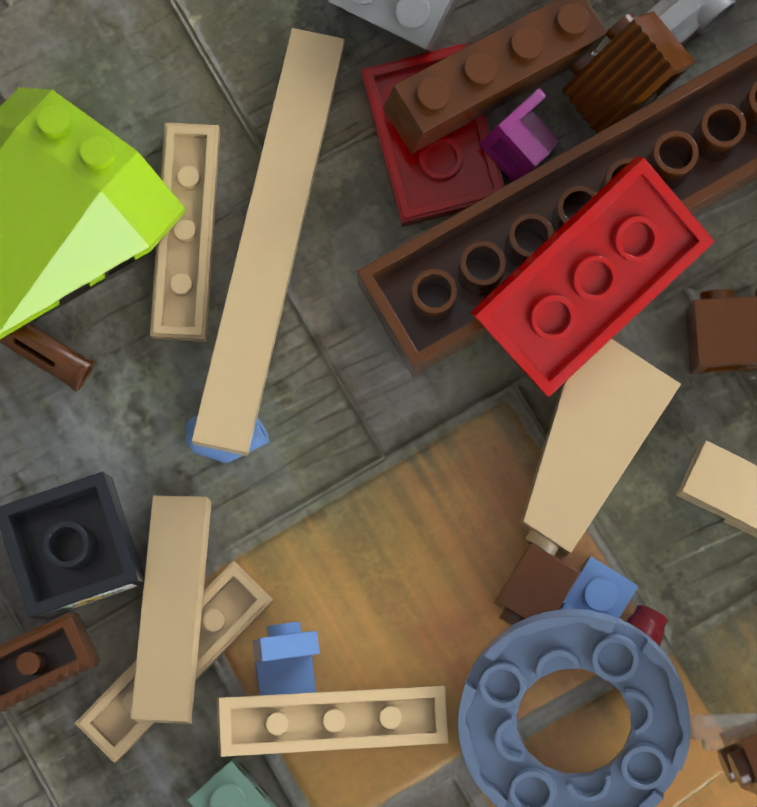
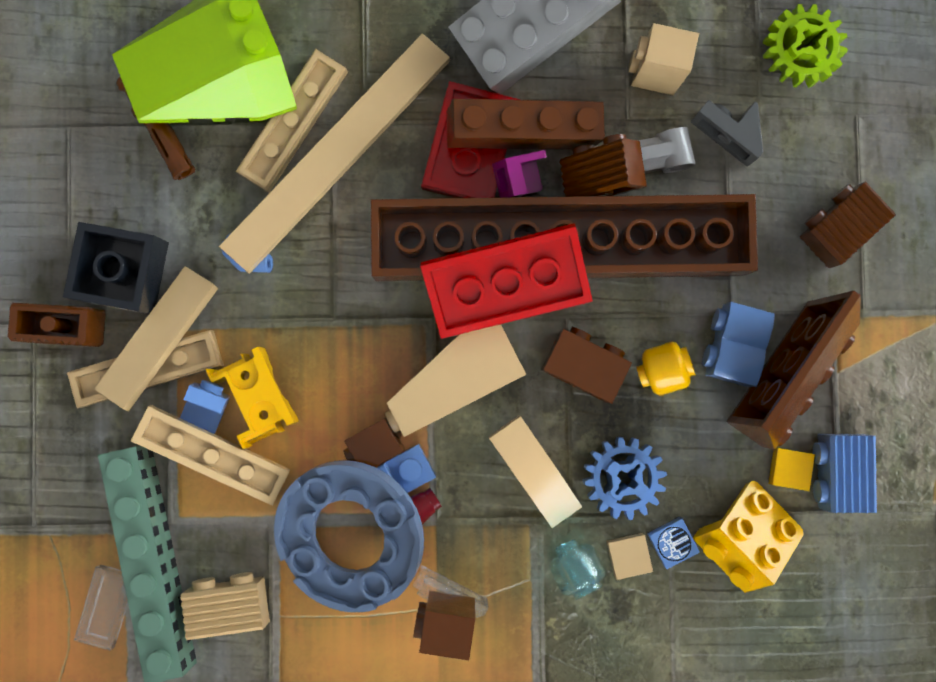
camera: 25 degrees right, 5 degrees up
none -> yellow piece [205,347,299,449]

